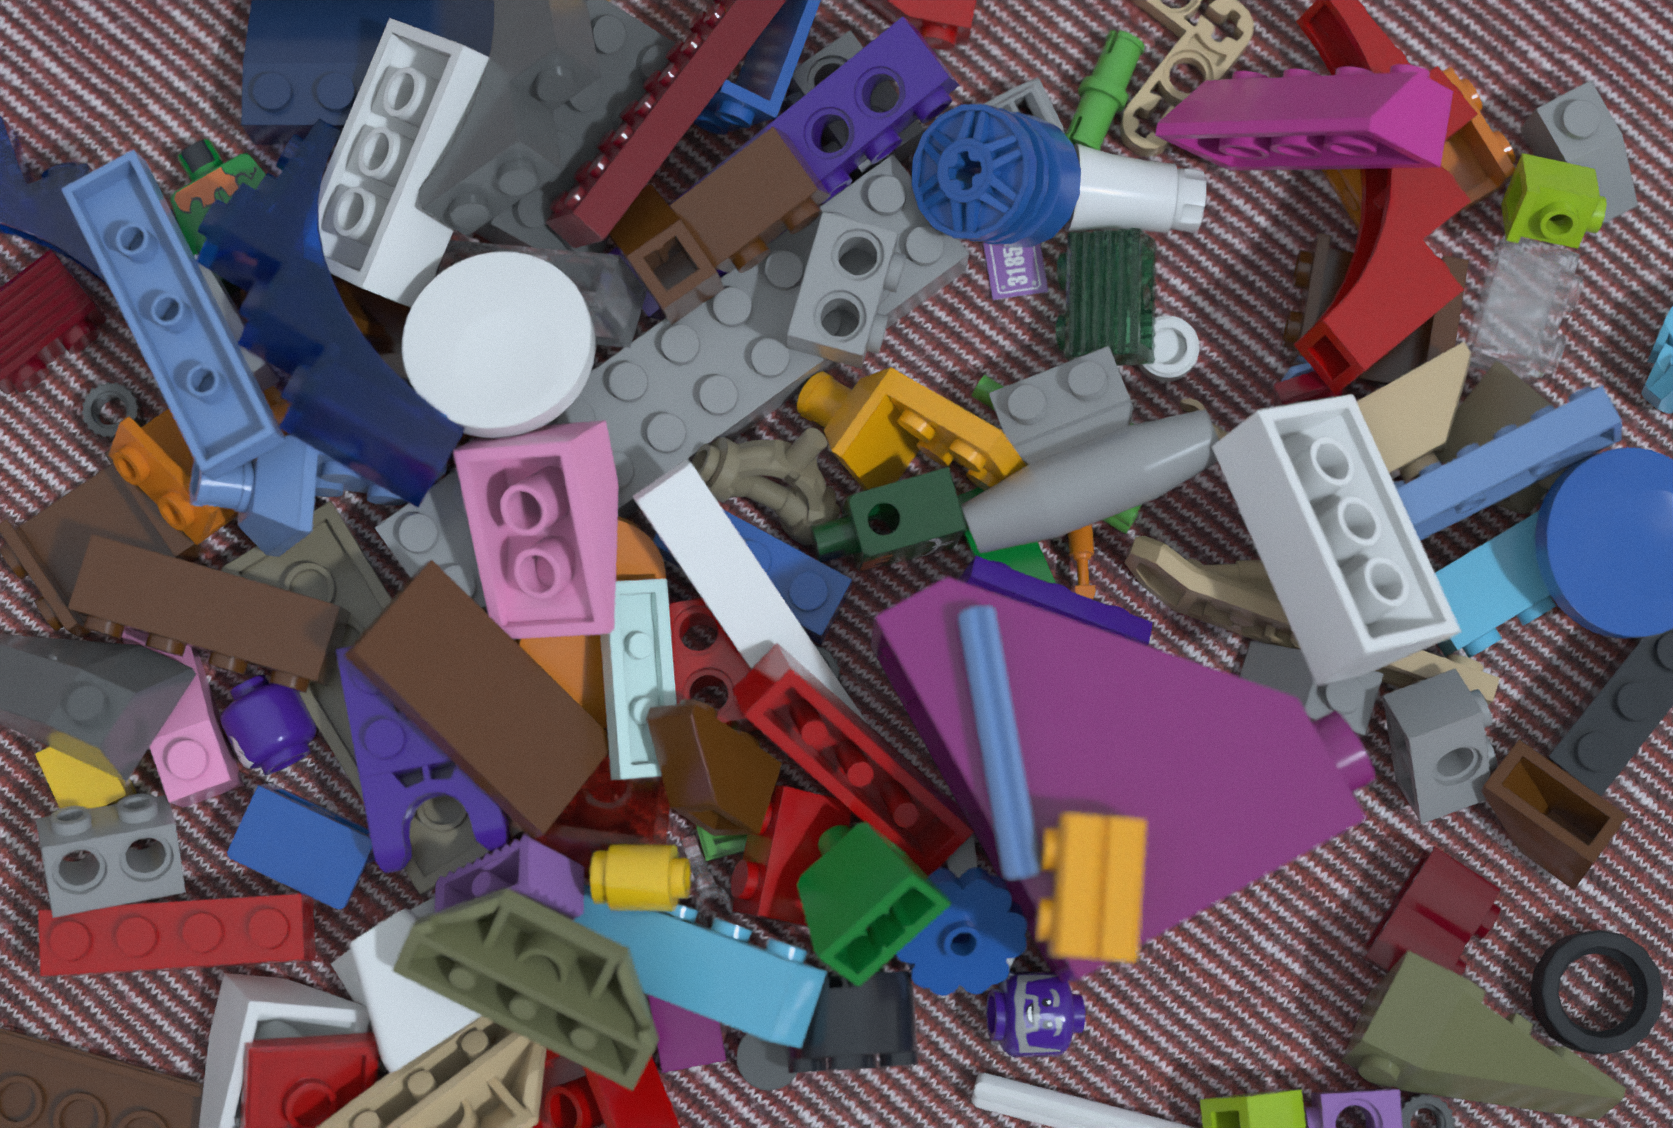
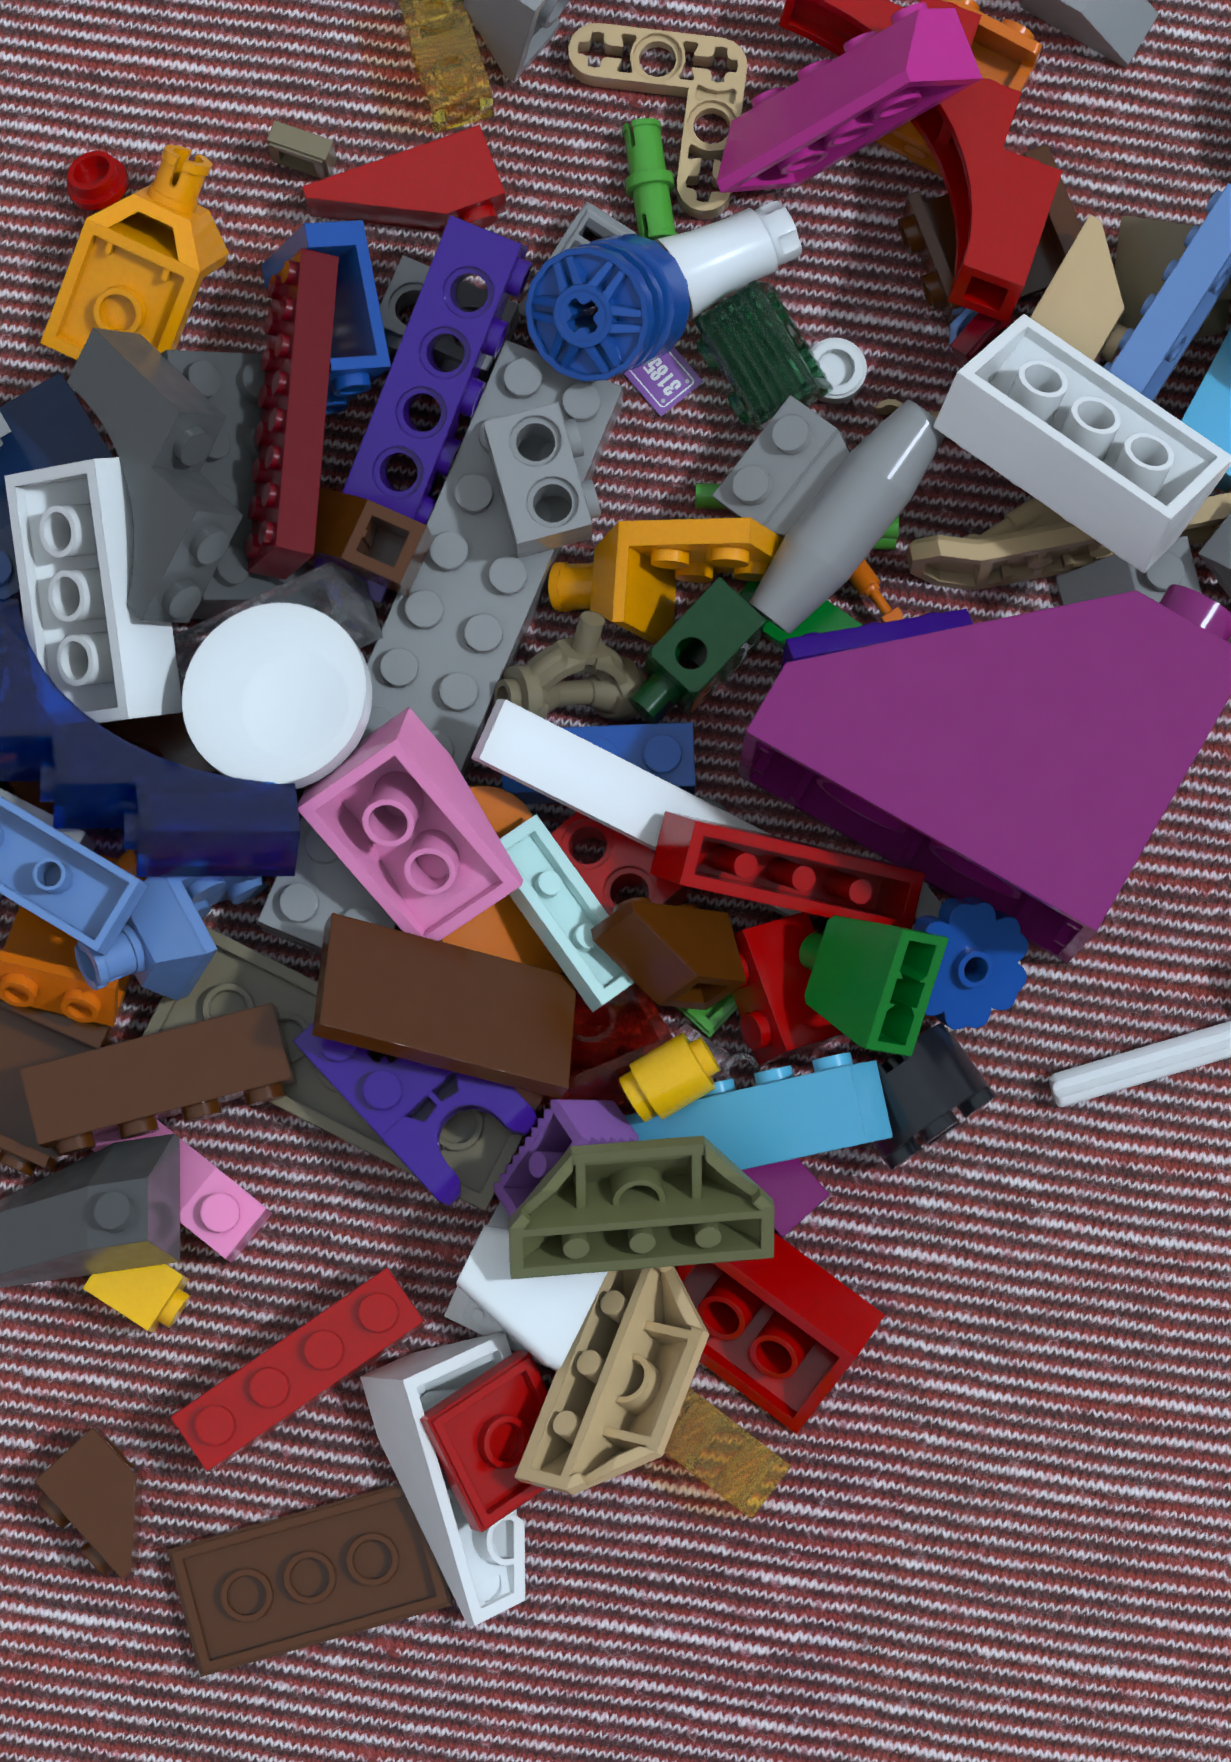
camera: 30 degrees left, 0 degrees up
light grey brick [36,794,186,917] -> none
dark purple head [220,674,316,775] -> none
blue panel [227,783,375,910] -> none
reddish brown brick [670,127,831,273] -> none
dark grey tile [737,1033,798,1090] -> none
medium blue axle [958,606,1041,880] -> none
dark purple head [986,971,1085,1057] -> none
light orange brick [1037,813,1147,963] -> none
clear brick [1466,235,1583,386] -> none
lime brick [1501,153,1607,249] -> none

